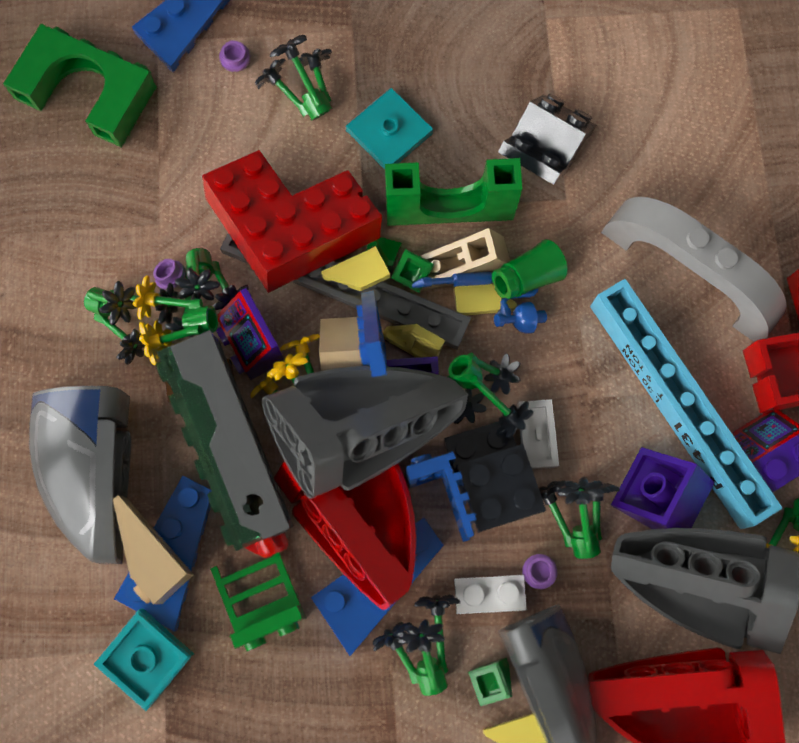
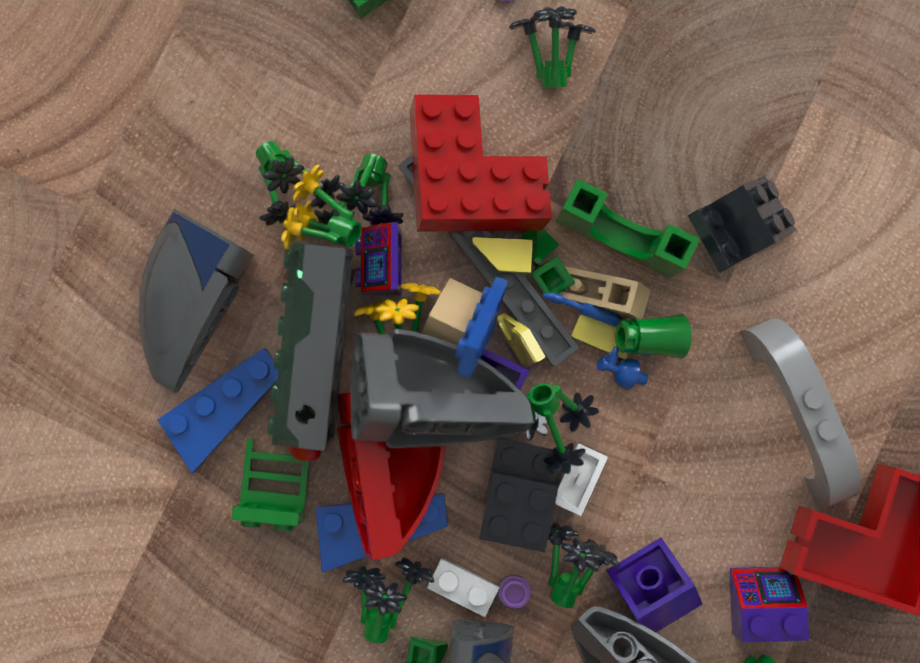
camera: 30 degrees right, 10 degrees up
teal plate [93,608,194,711] -> none
tan slope [113,495,194,604] -> none
medium lavender plate [153,259,185,290] -> none
teal plate [346,88,433,169] -> none
blue plate [406,452,477,542] -> none
medium azure brick [590,279,783,529] -> none

